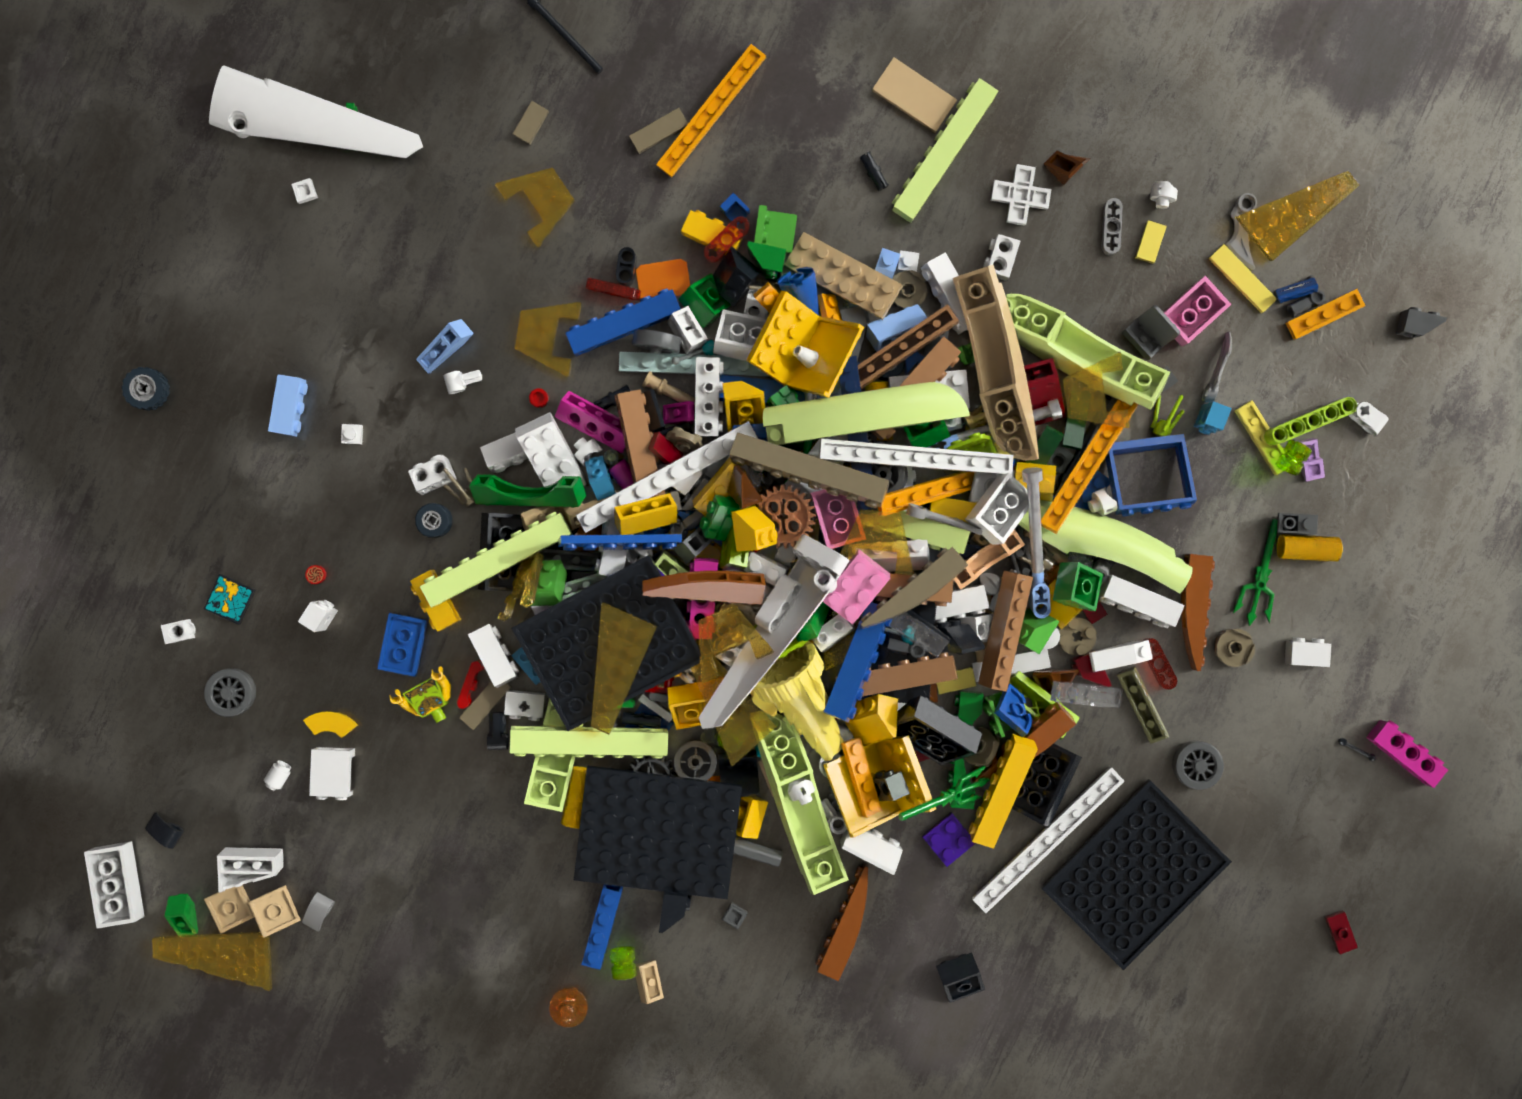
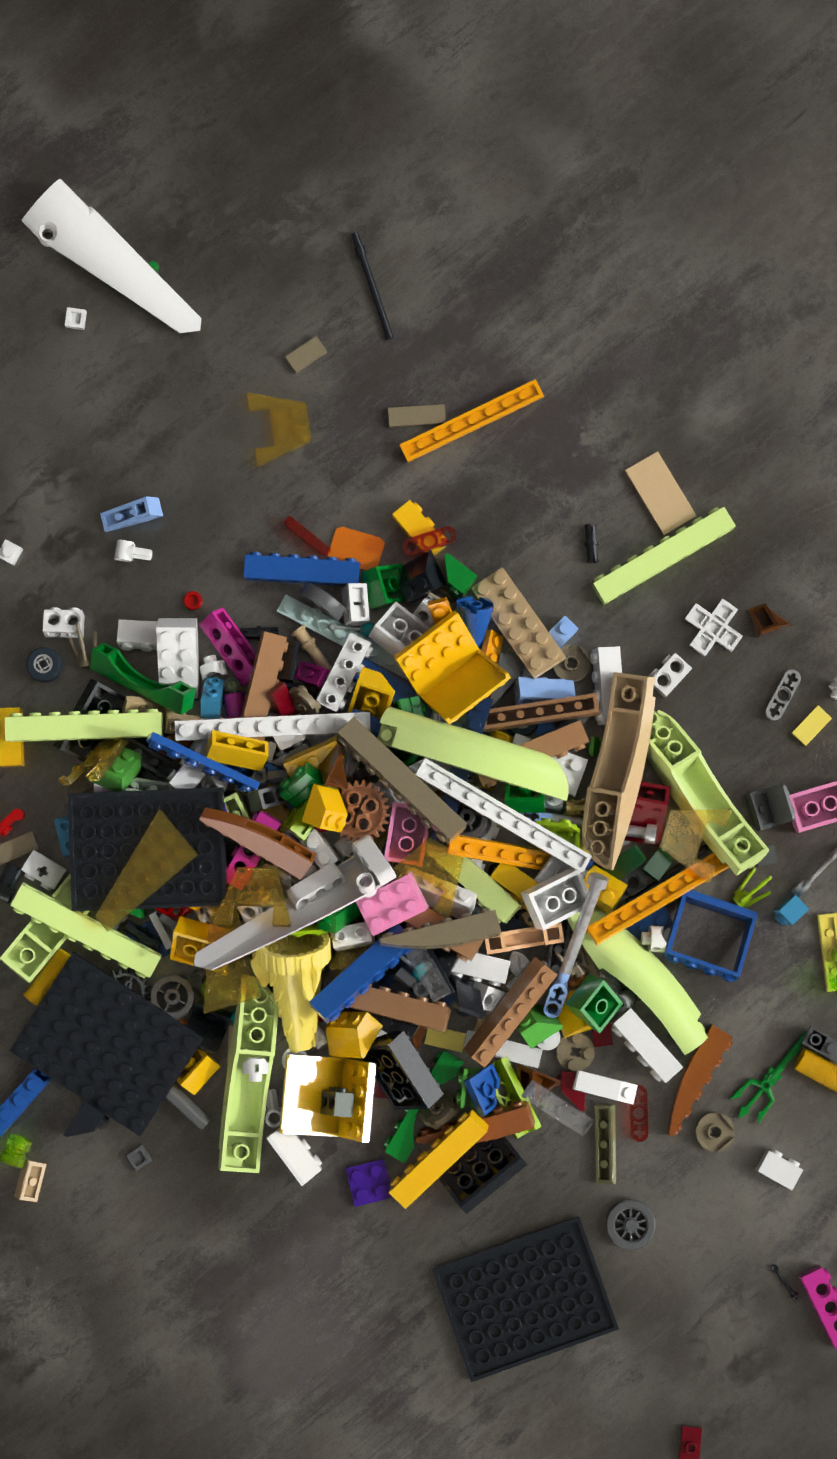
camera: 20 degrees right, 5 degrees down
white brick [468,624,519,688] -> none
clear yellow wing [515,302,582,377] -> none
black beam [616,247,637,287] -> none
blue panel [720,193,750,226] -> none
bright green bracket [754,205,797,253] -> none
white cone [793,345,819,368] -> none
dark orange slope [815,862,868,981] -> none
light orange plate [841,737,882,818] -> none
white plate [897,250,919,272] -> none
green piece [898,766,990,821] -> none
light grey piece [906,503,983,535] -> none
black slope [936,952,985,1003] -> none
white plate [972,767,1125,913] -> none

